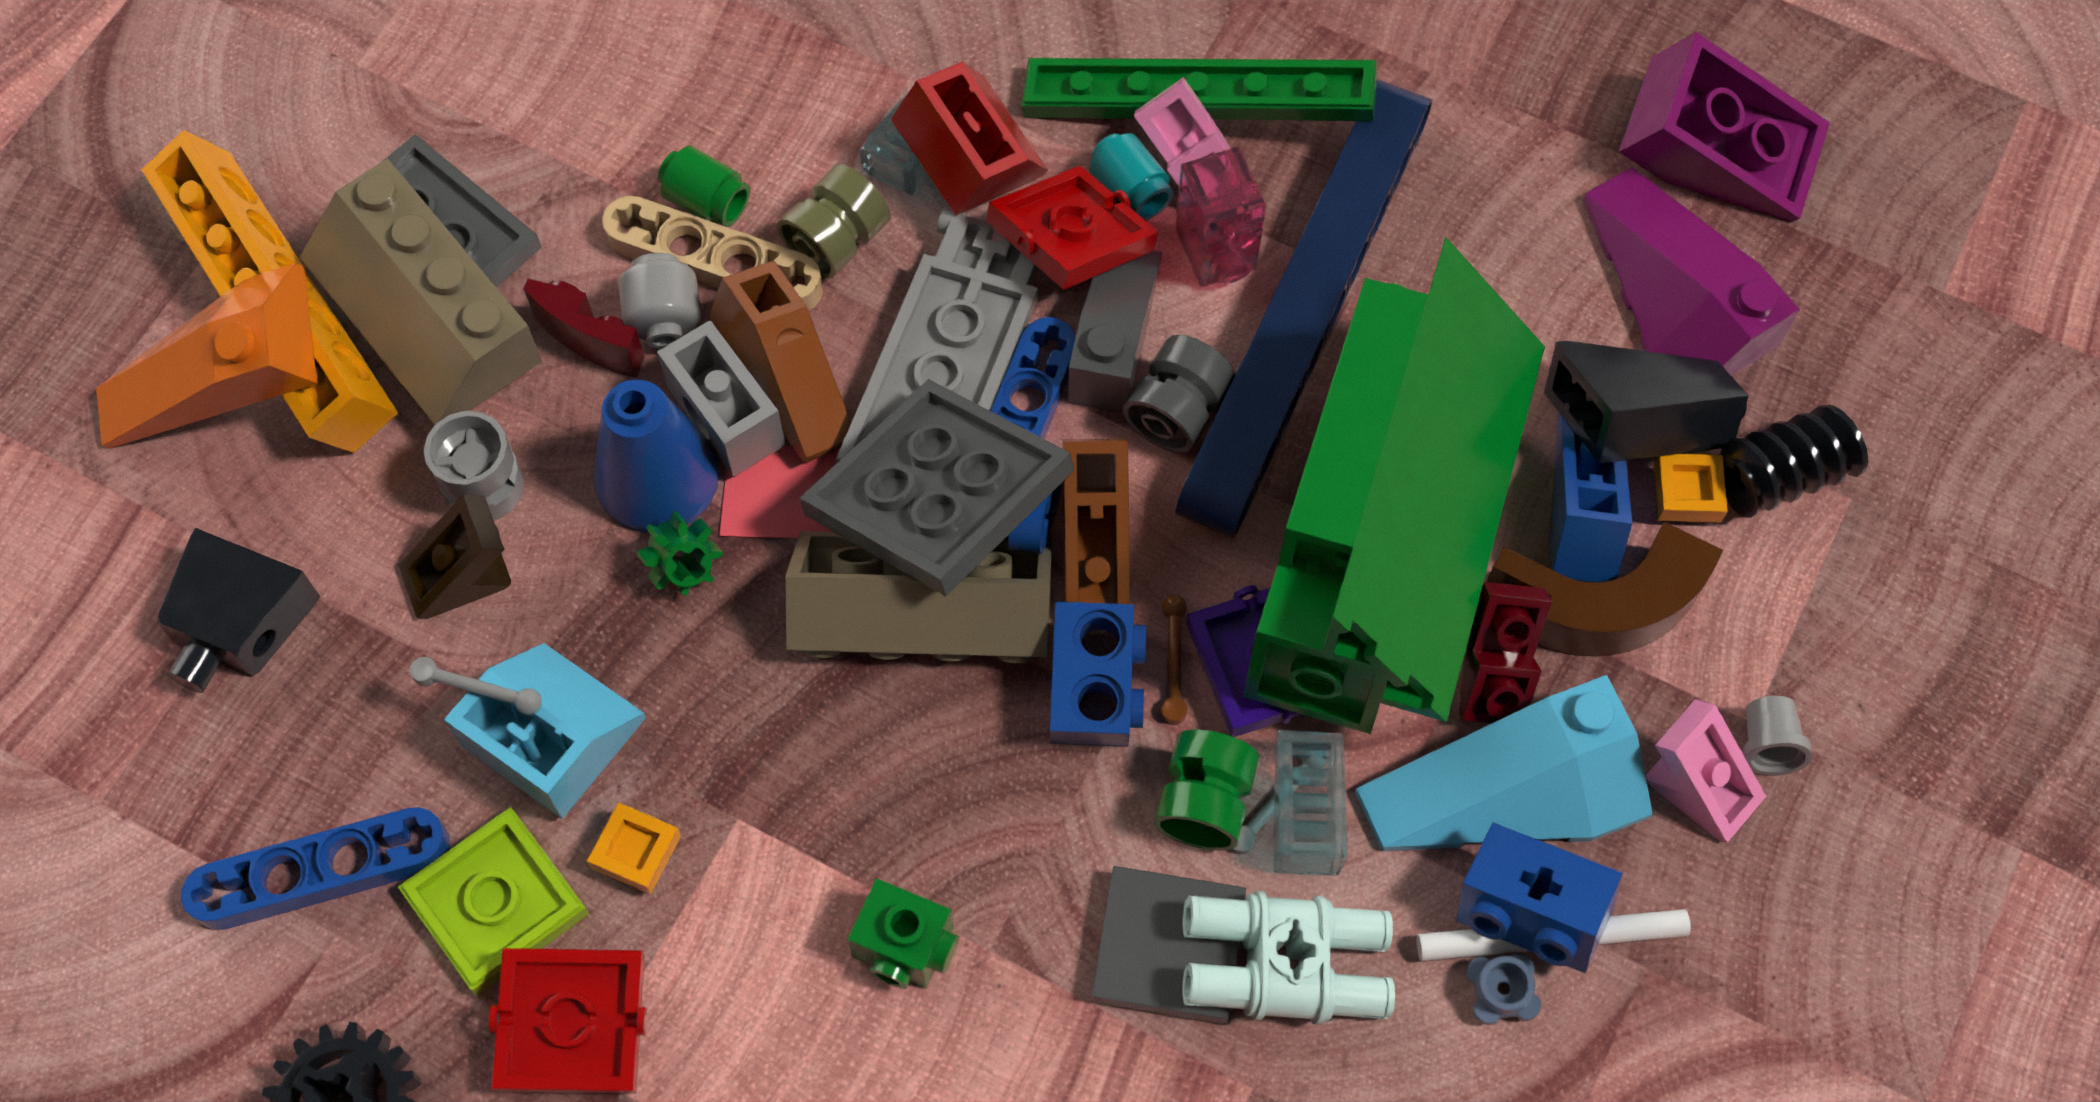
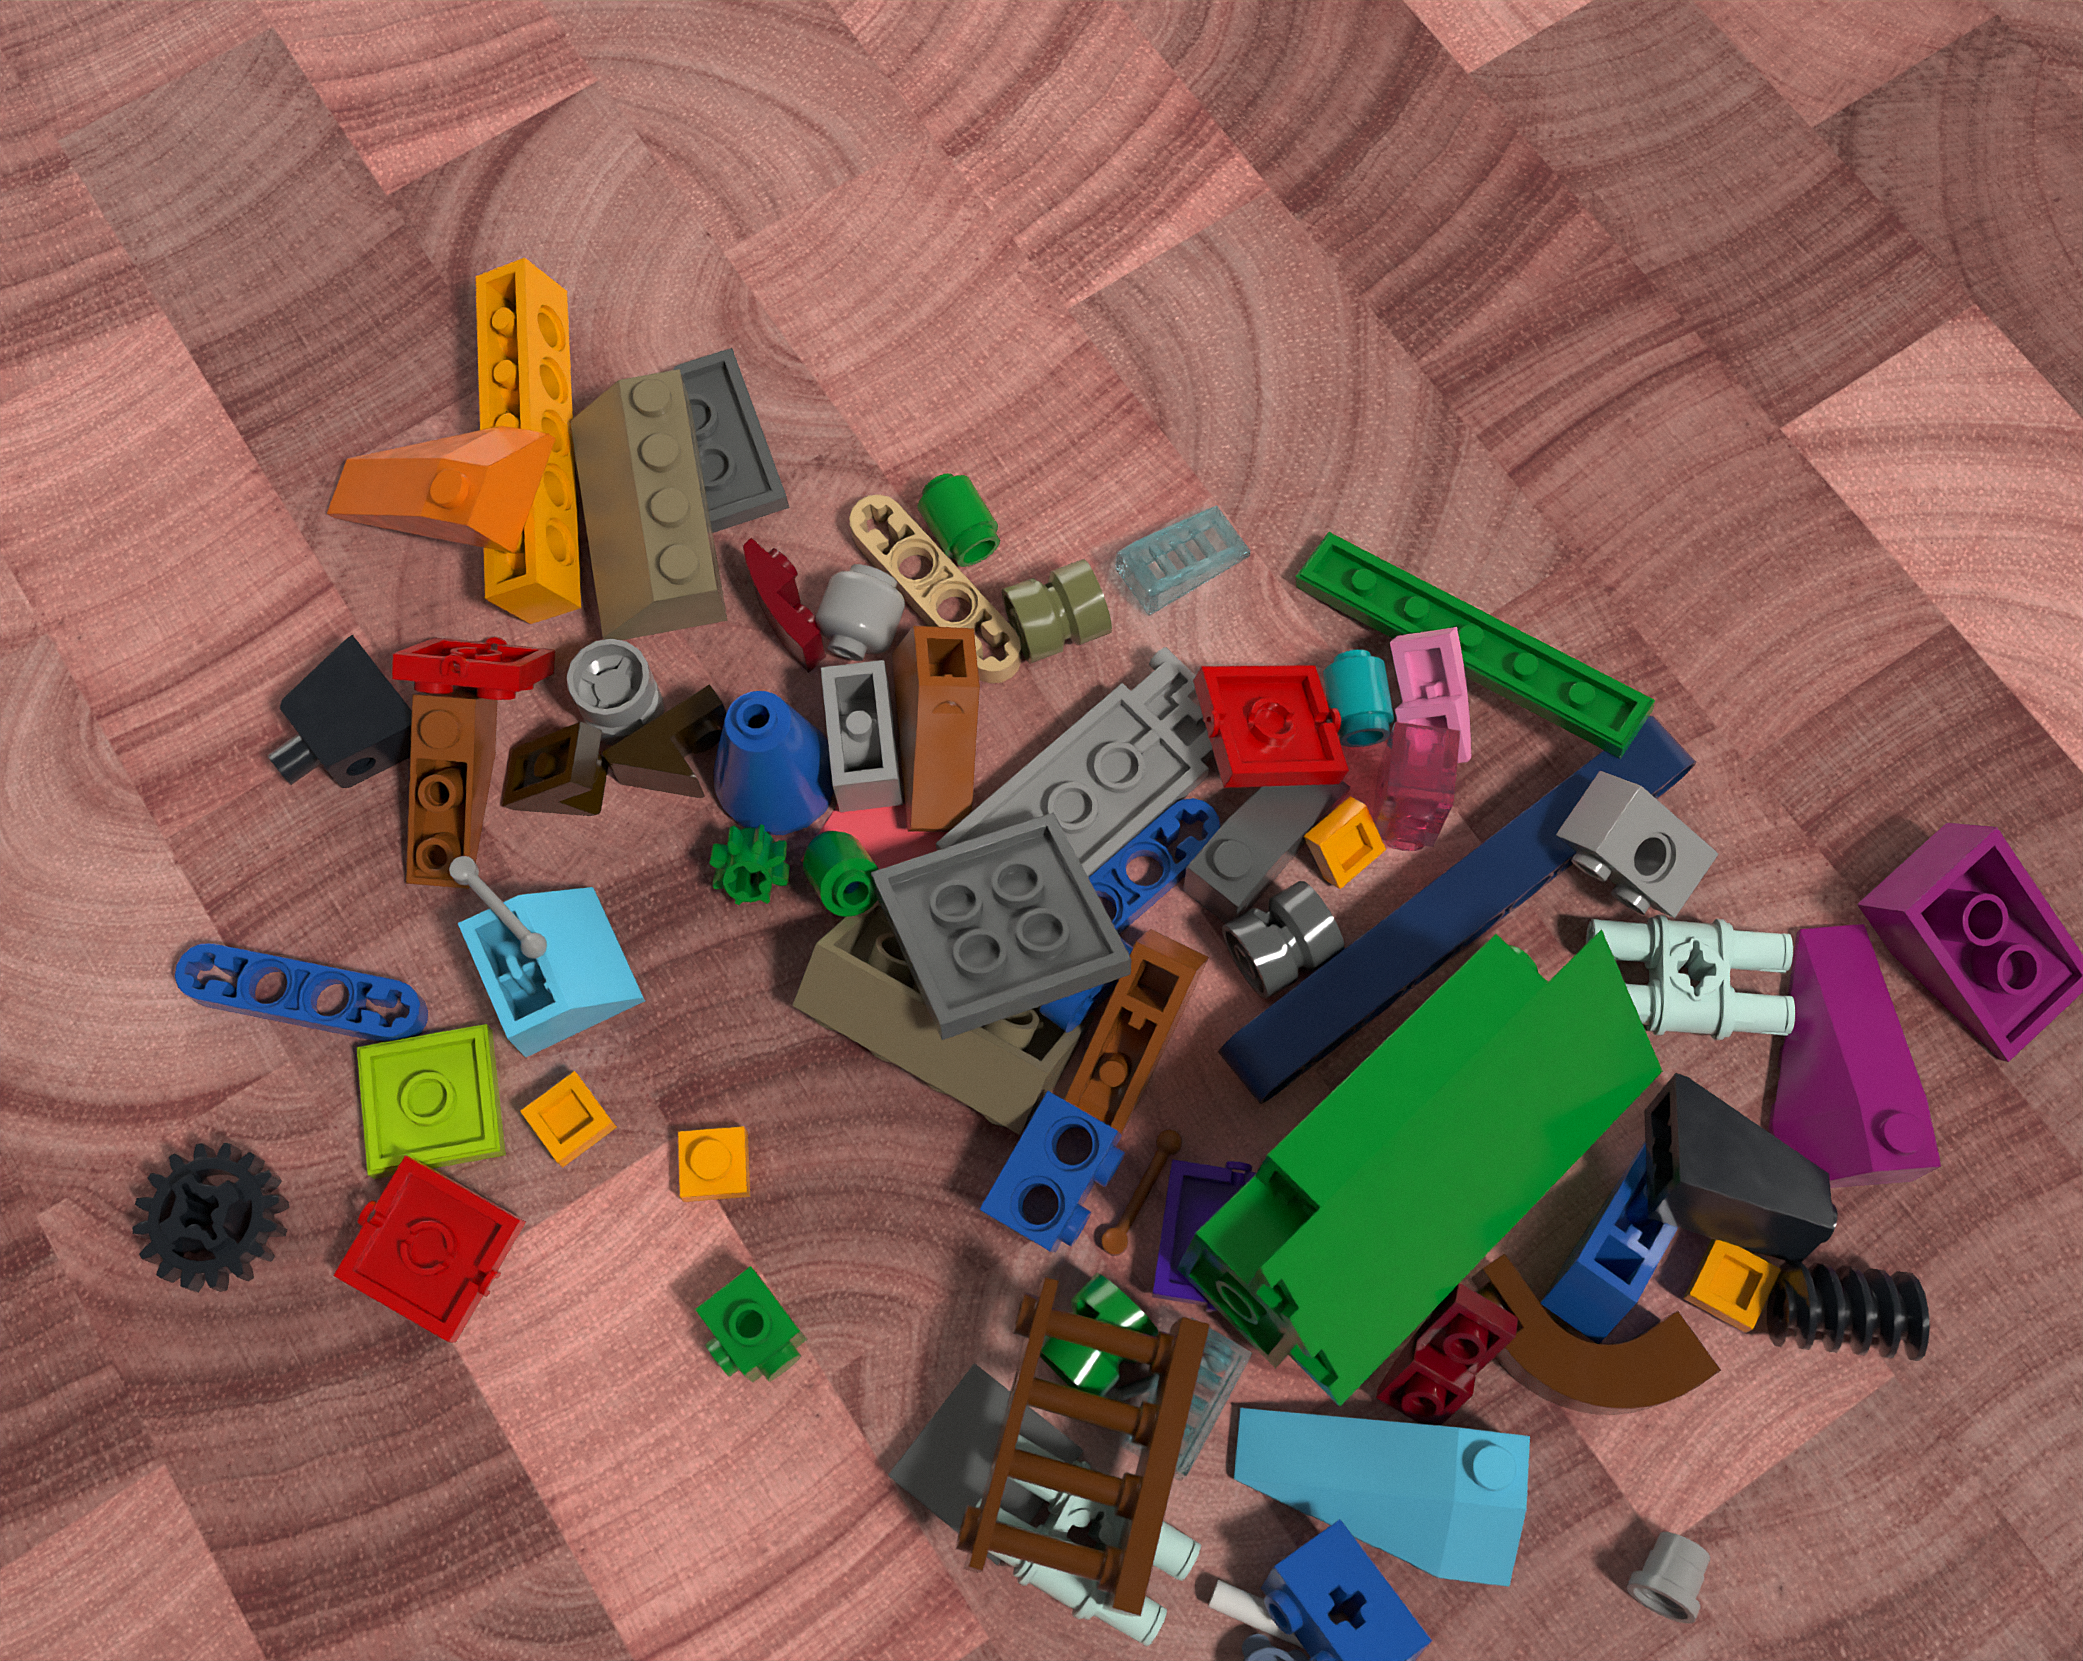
camera: 30 degrees right, 5 degrees up
red slope [891,62,1048,216] -> none
bright pink slope [1646,699,1767,843] -> none
none -> red plate [392,637,555,700]
none -> dark orange slope [406,689,498,889]
none -> dark brown slope [602,684,727,798]
none -> light orange plate [678,1126,750,1202]
none -> green brick [803,831,879,917]
none -> reddish brown fence [956,1277,1210,1617]
none -> light orange plate [1304,796,1386,889]
none -> light grey brick [1556,771,1719,918]
none -> light aqua pin [1586,914,1795,1040]

